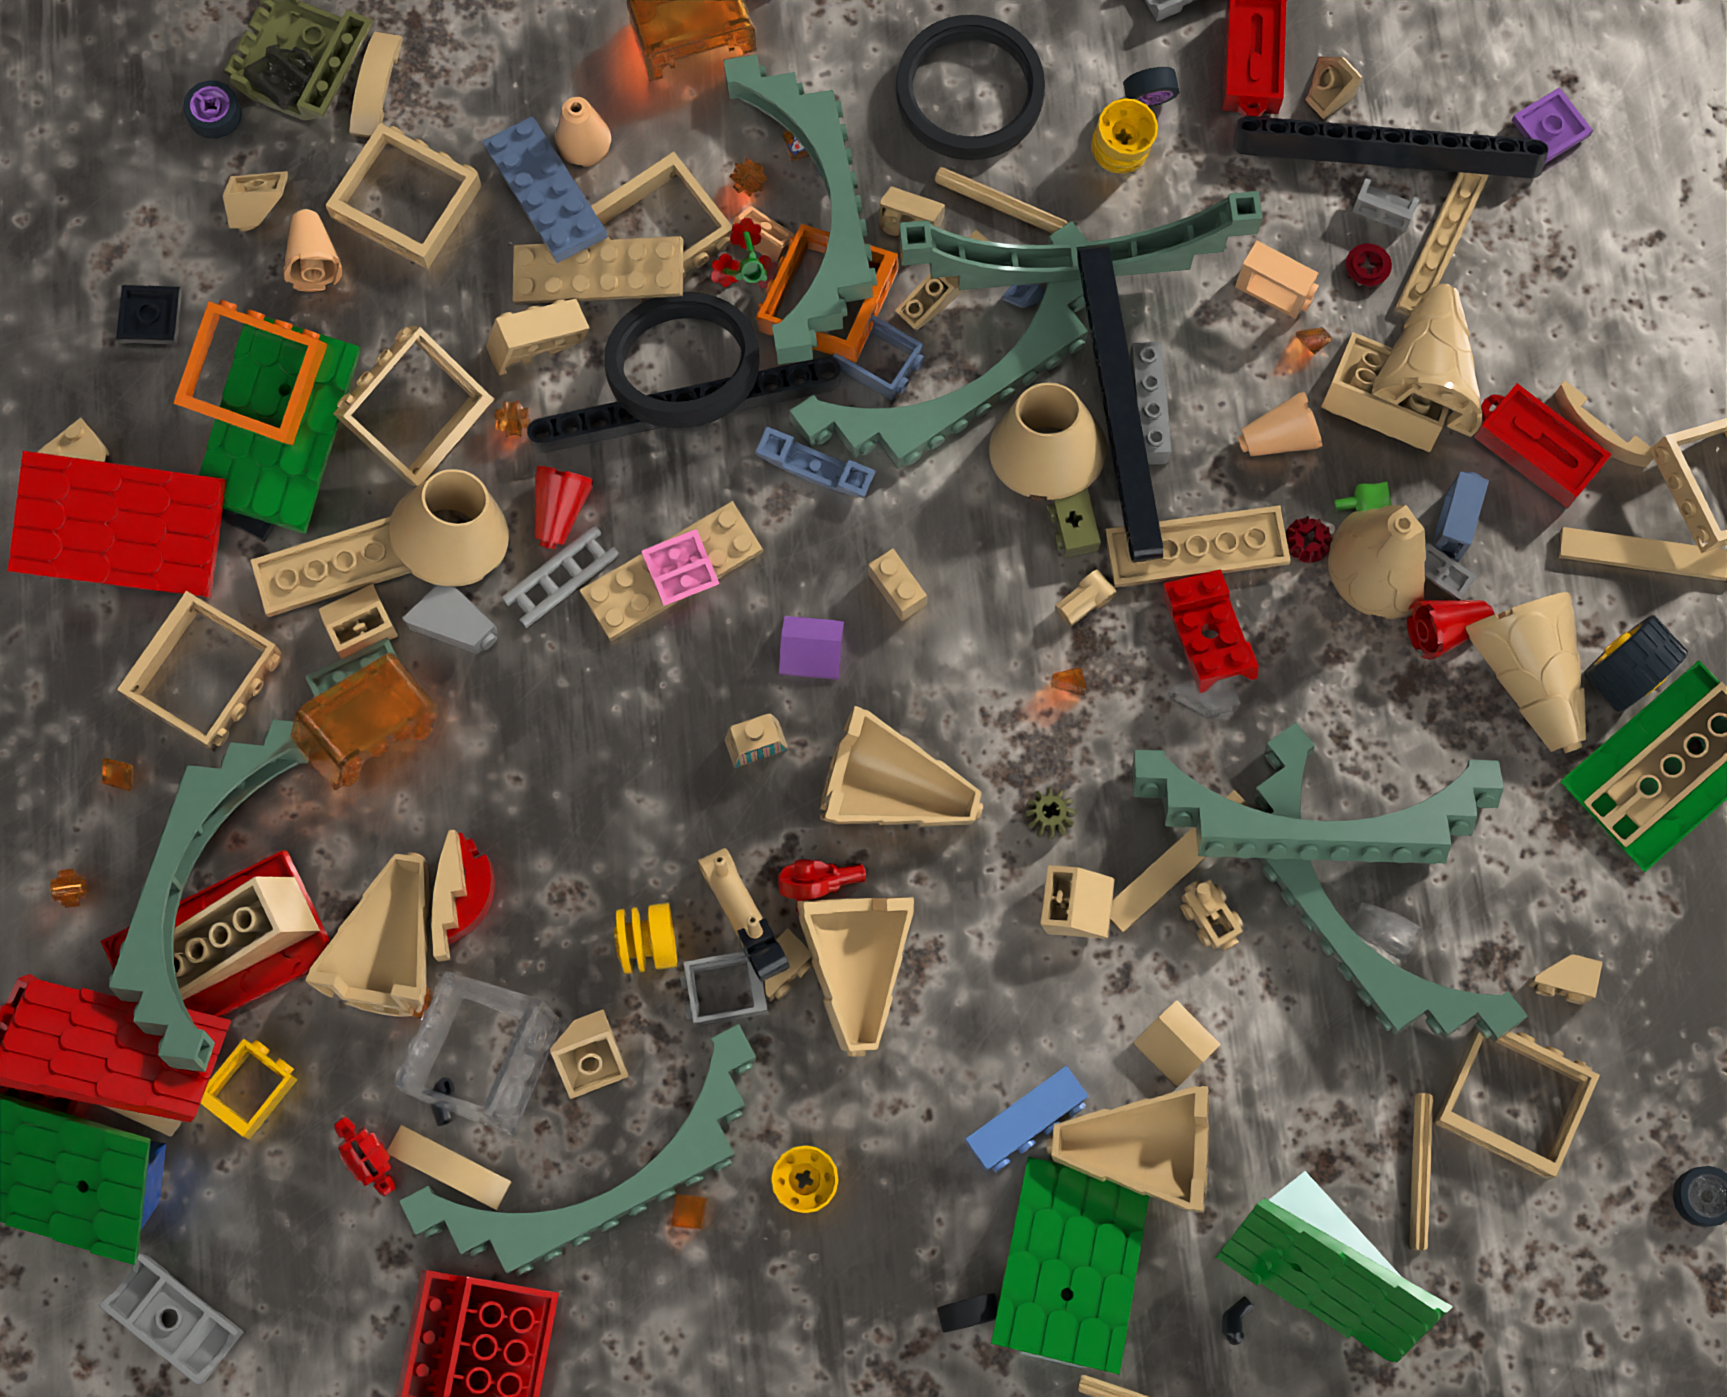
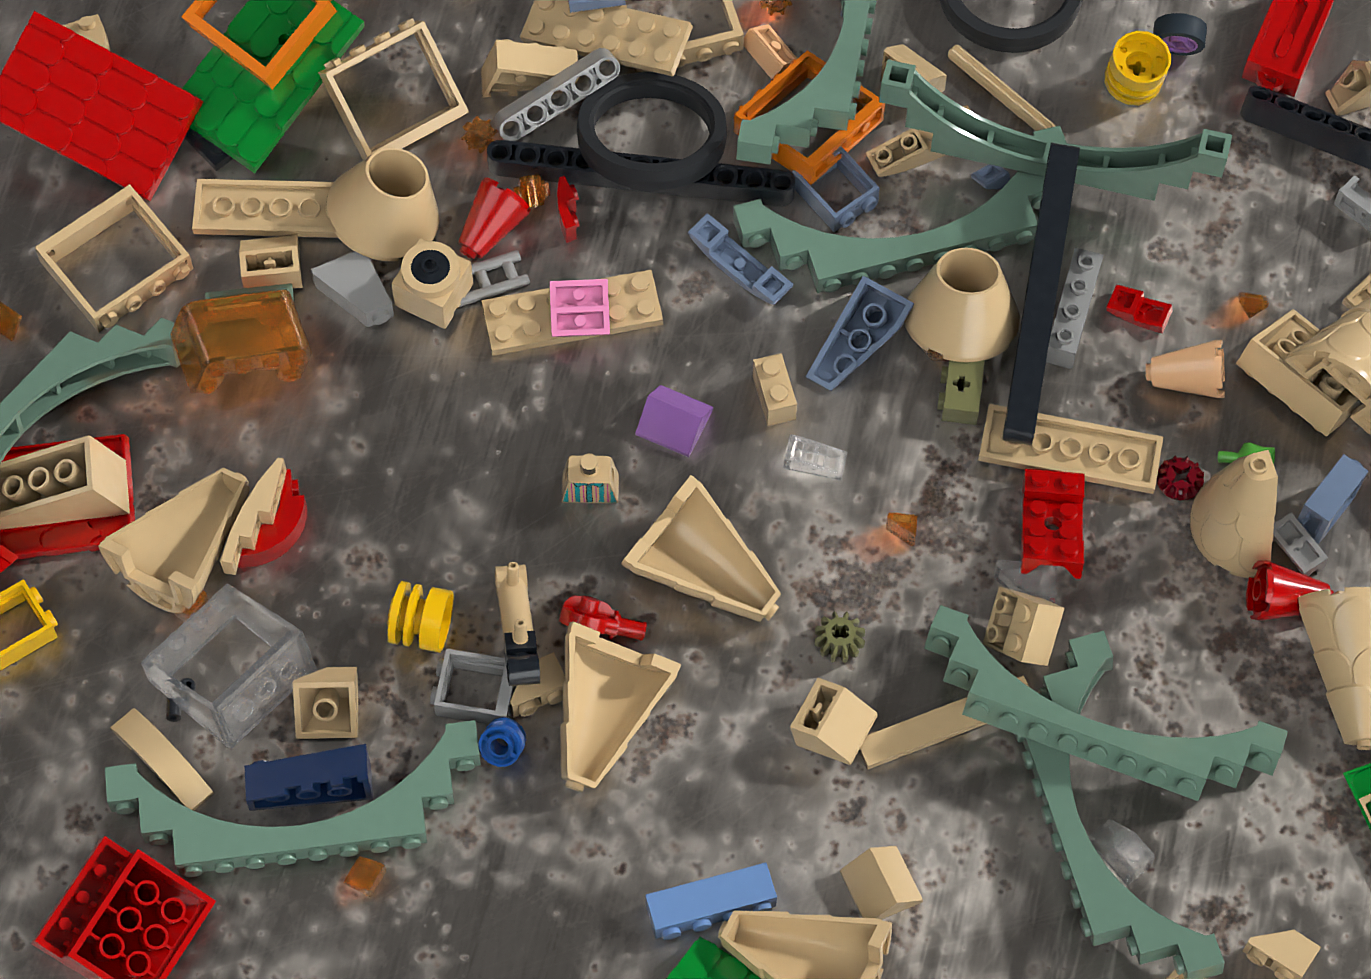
camera: 20 degrees right, 10 degrees down
red piece [334,1116,395,1197] -> none
red plant [710,218,778,289] -> none
yellow wheel [771,1145,839,1213] -> none
tan piece [1055,569,1117,627] -> none
tan brick [1180,879,1243,952] -> none
light nougat window [1235,240,1319,319] -> none
dark red gear [1345,243,1392,288] -> none
none -> dark blue wedge [244,744,373,811]
none -> tan piece [391,238,473,329]
none -> blue wheel [478,717,526,767]
none -> light grey beam [494,48,620,141]
none -> clear orange gear [513,175,551,208]
none -> red slope [557,175,580,243]
none -> clear slope [783,434,847,480]
none -> sand blue wedge [806,276,914,391]
none -> tan slope [982,587,1064,666]
none -> red slope [1106,284,1173,334]

